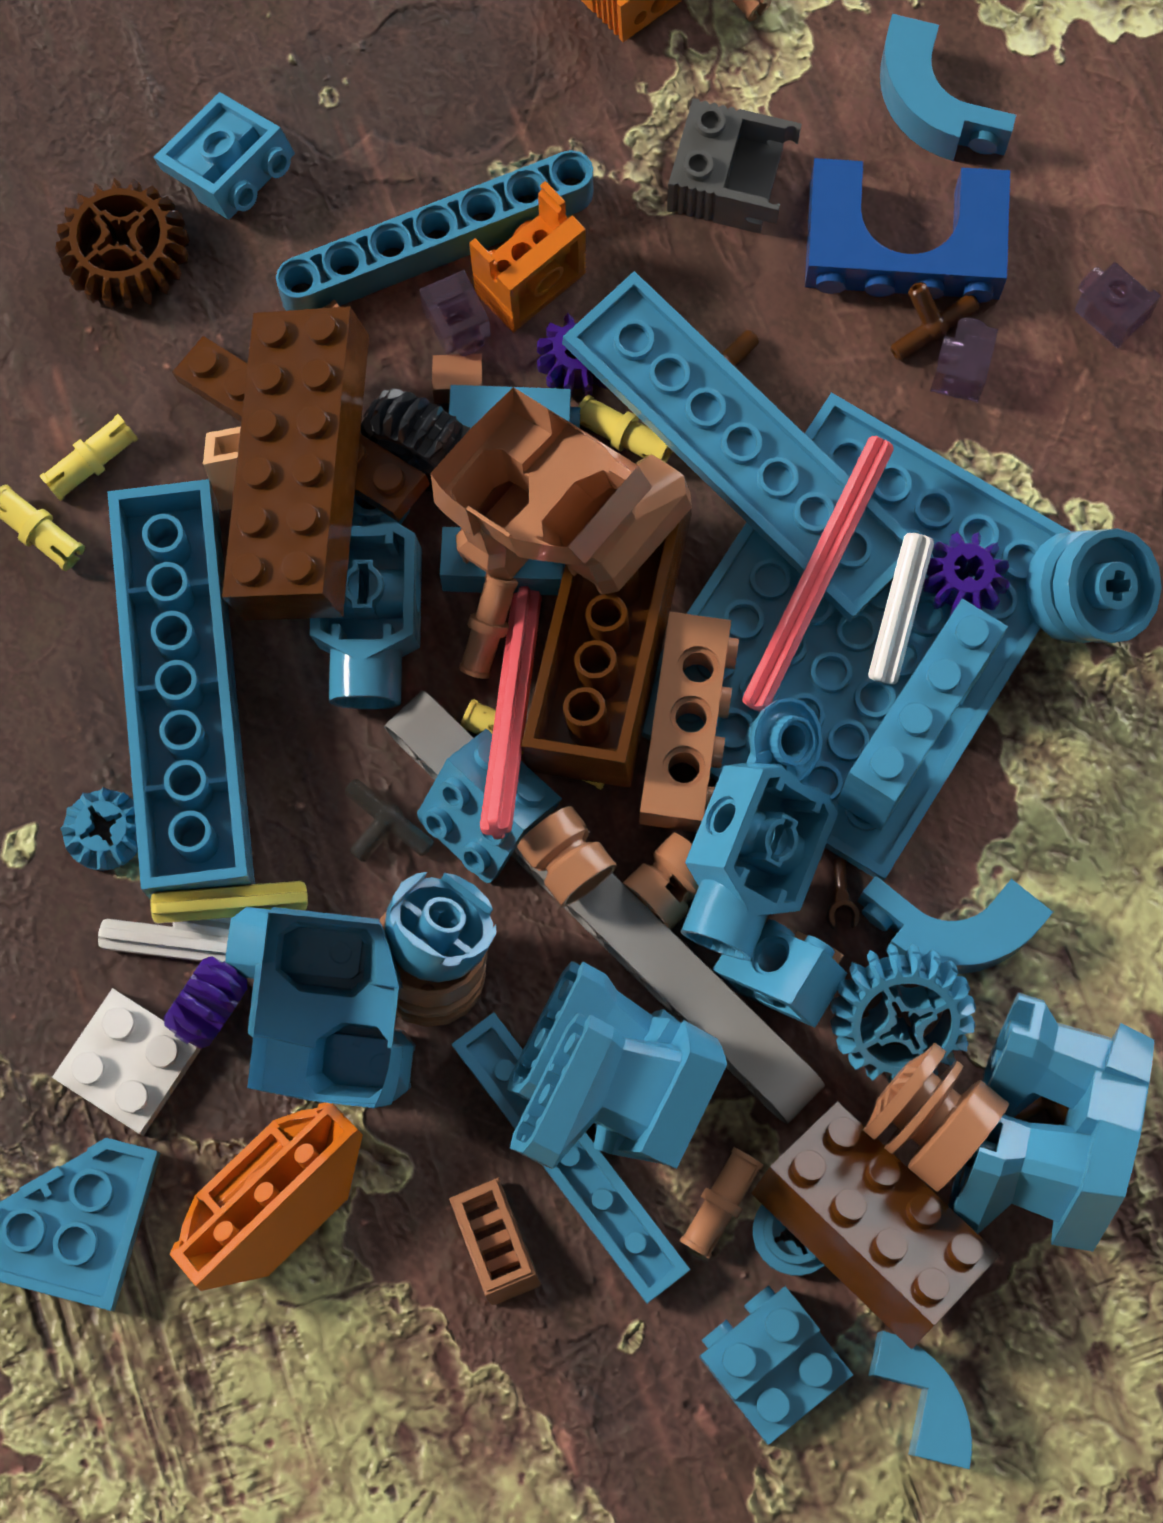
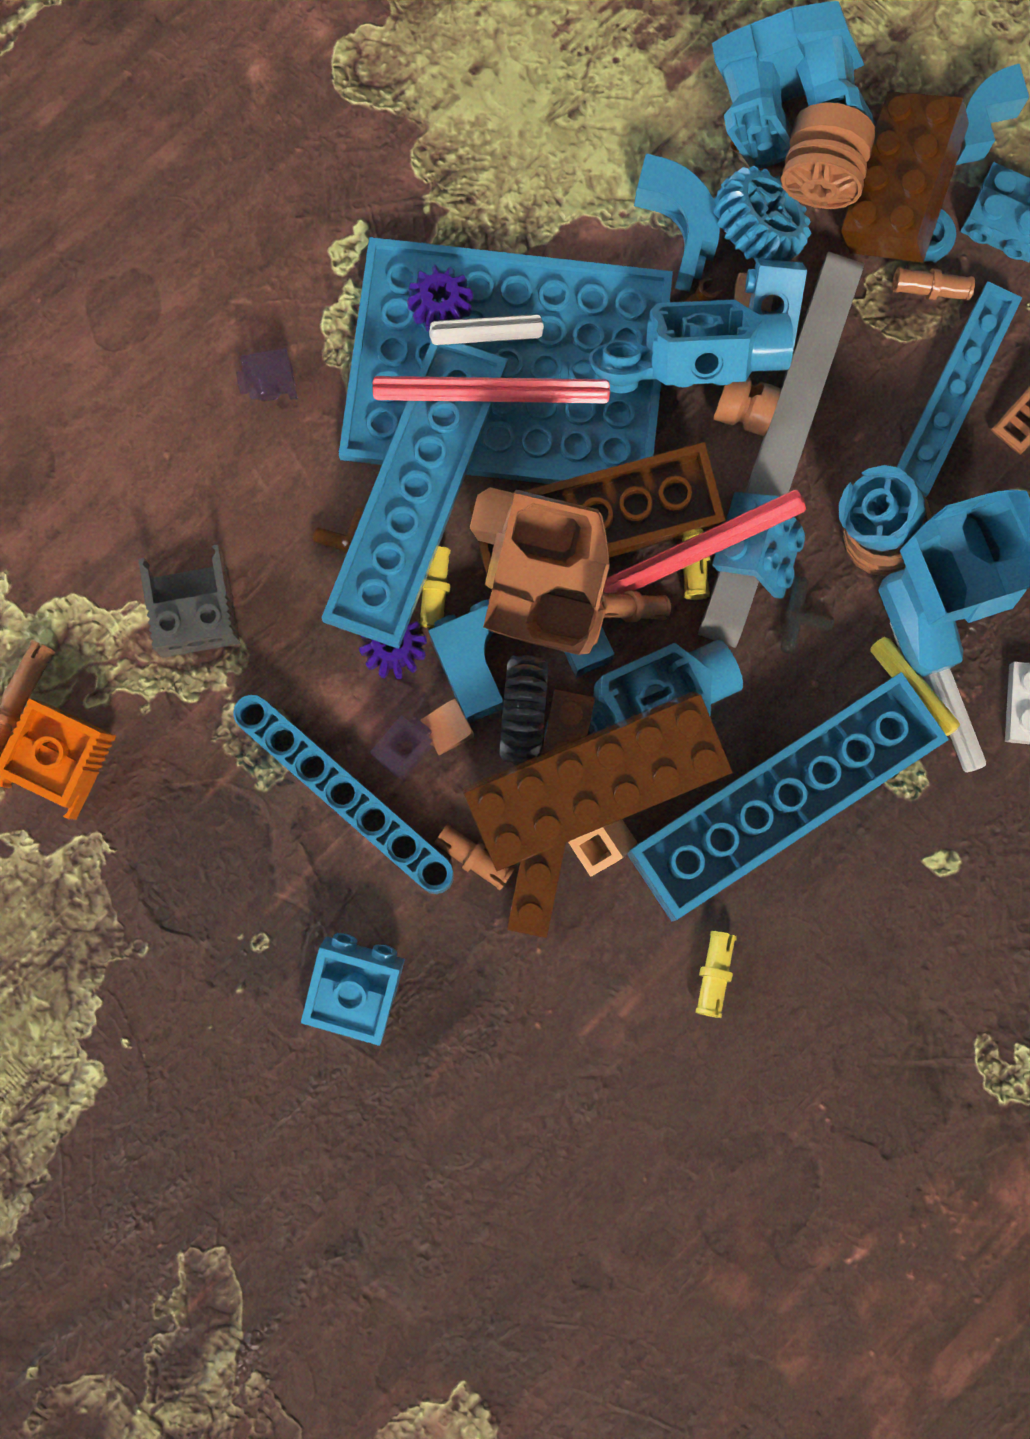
camera: 120 degrees left, 5 degrees up
light yellow pin [40,414,138,501] -> none
reddish brown gear [55,178,190,310] -> none
dark azure gear [61,787,138,870] -> none
dark purple gear [164,956,247,1049] -> none
orange piece [469,181,586,333] -> none
dark azure piece [507,961,727,1169] -> none
nougat wheel [517,806,617,907] -> none
nougat brick [639,611,739,832] -> none
blue arch [805,158,1010,303] -> none
dark azure arch [837,599,1008,831] -> none
dark azure arch [880,14,1016,161] -> none
reddish brown piece [890,282,980,361] -> none
dark azure wheel [1025,528,1162,643] -> none
clear purple brick [1074,262,1161,348] -> none

